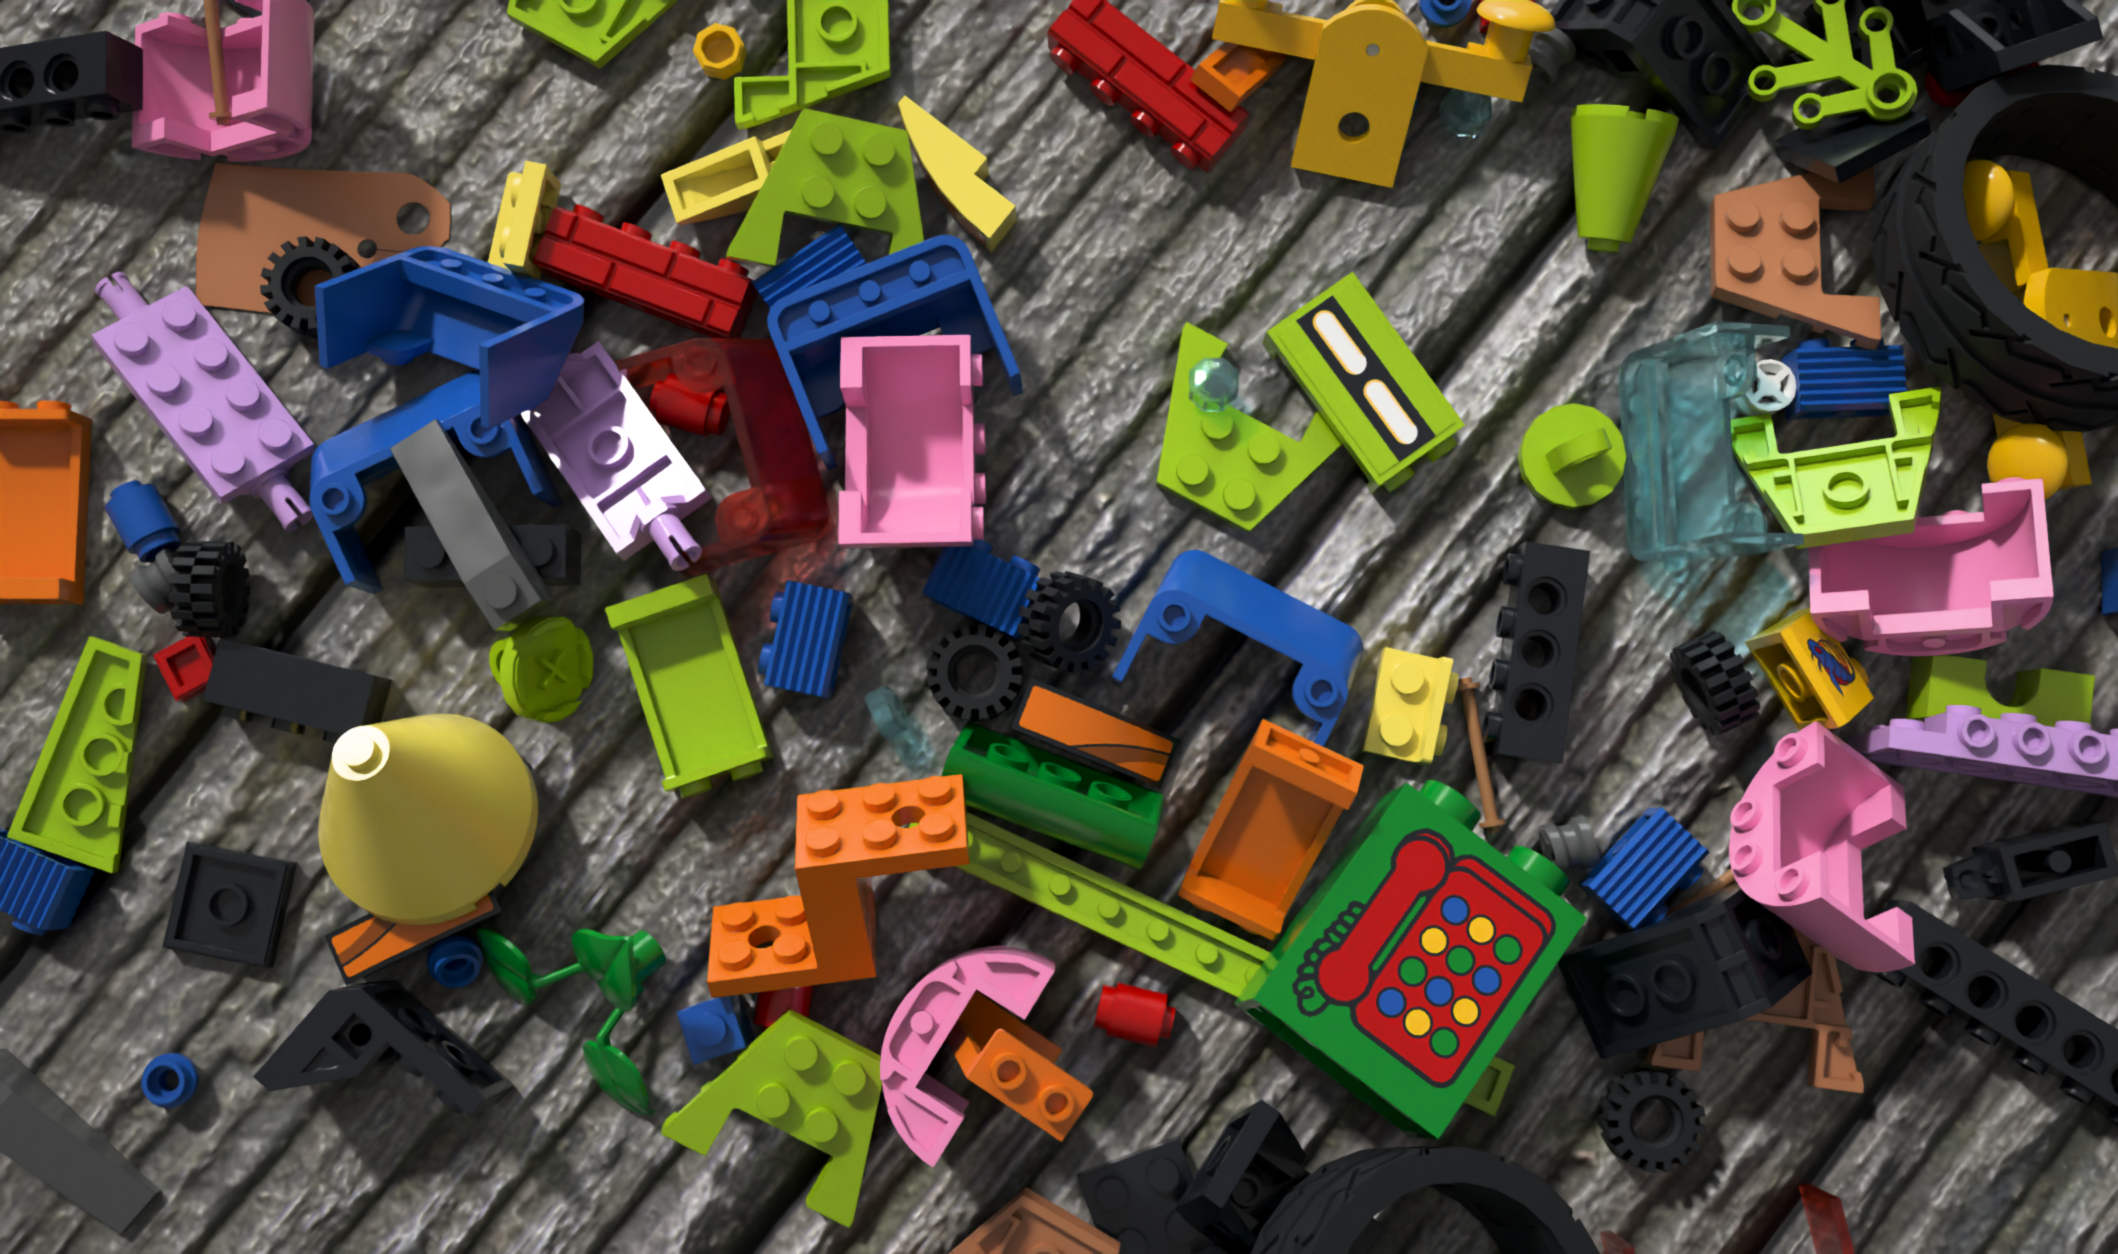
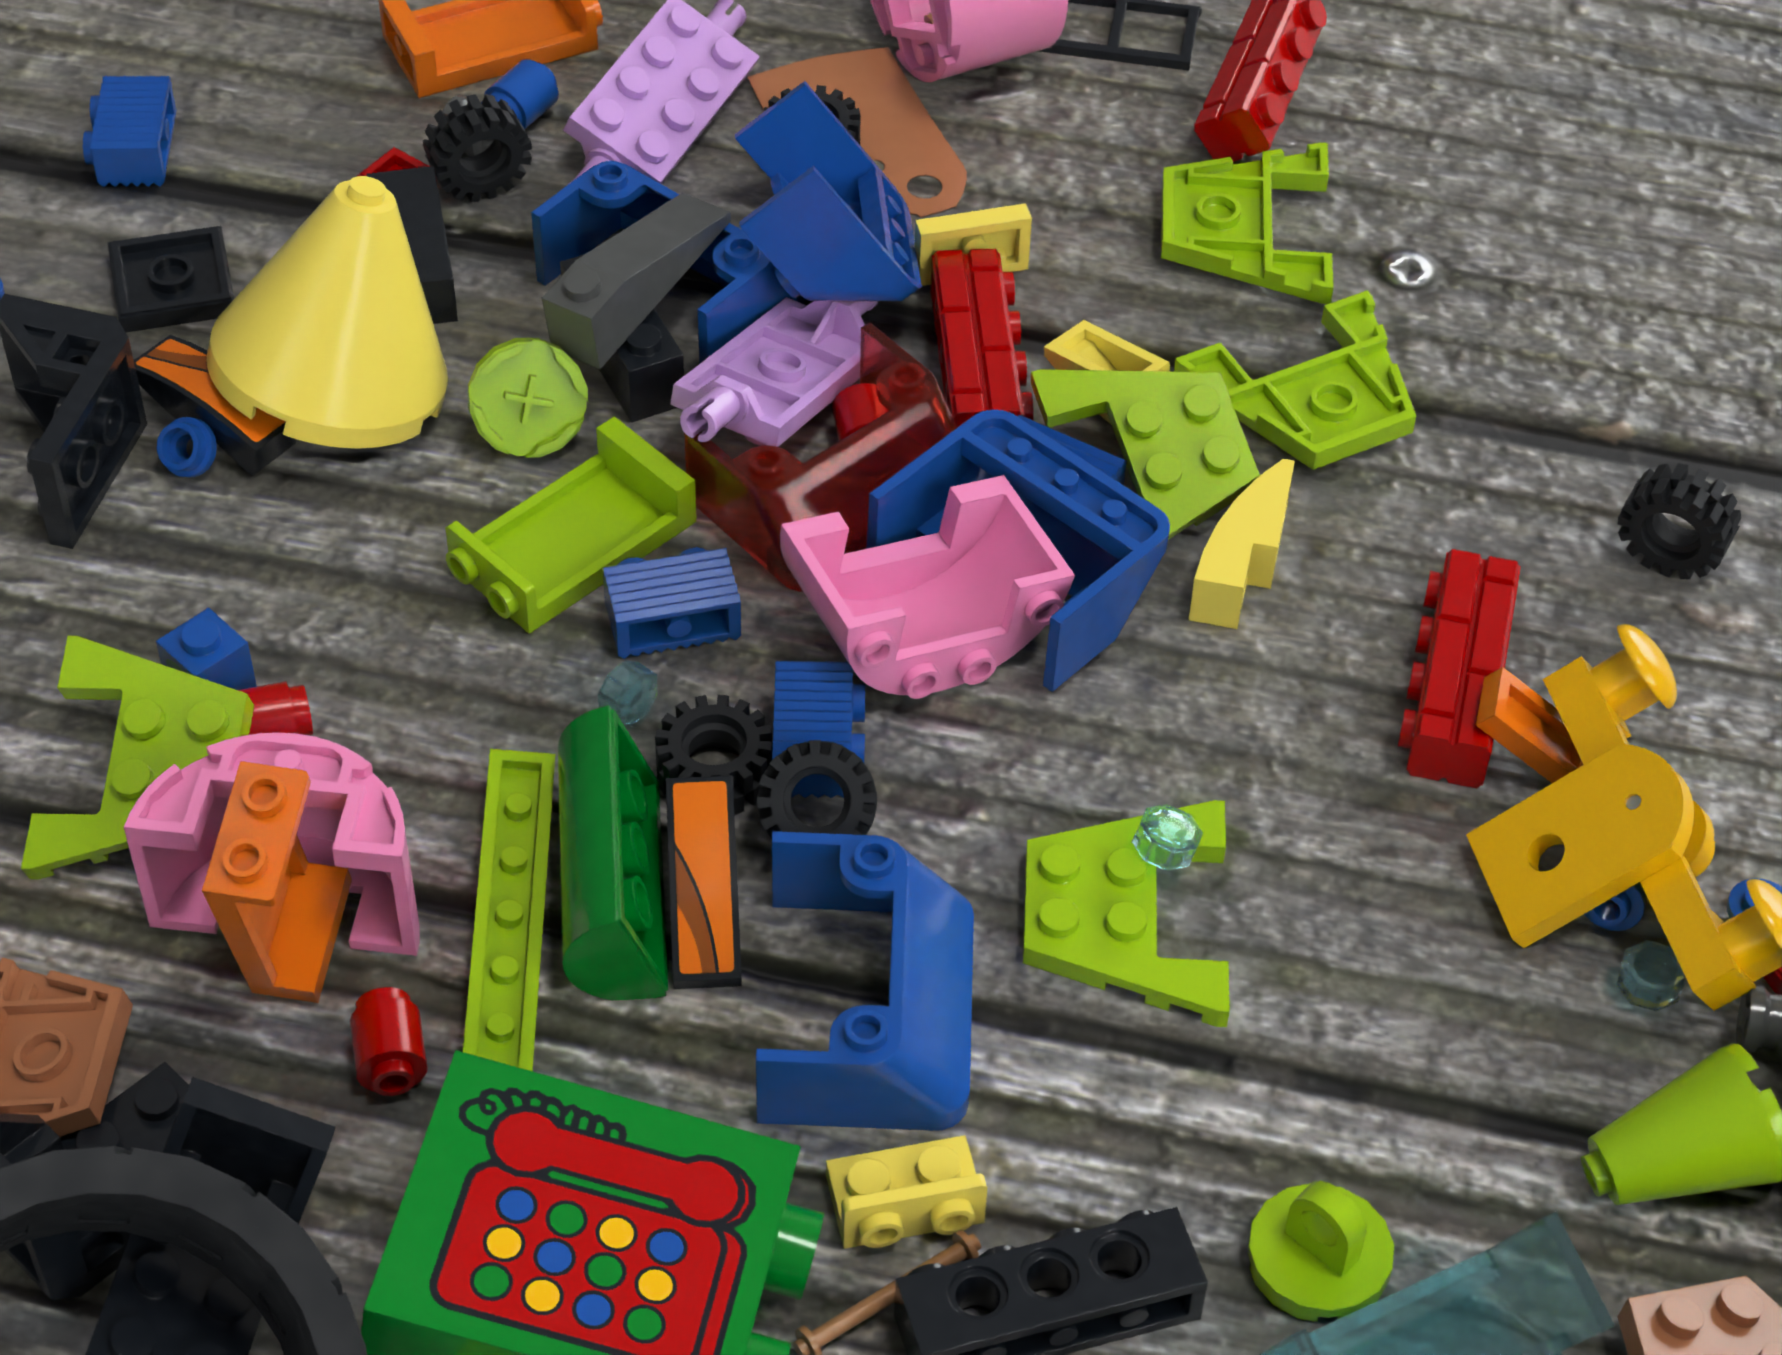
camera: 60 degrees right, 35 degrees down
lime wing [7,636,148,873] -> none
green plant [476,927,666,1116] -> none
yellow tile [693,23,747,80] -> none
orange bracket [707,774,970,998] -> none
orange panel [1178,719,1364,941] -> none
lime panel [1262,272,1465,494] -> none

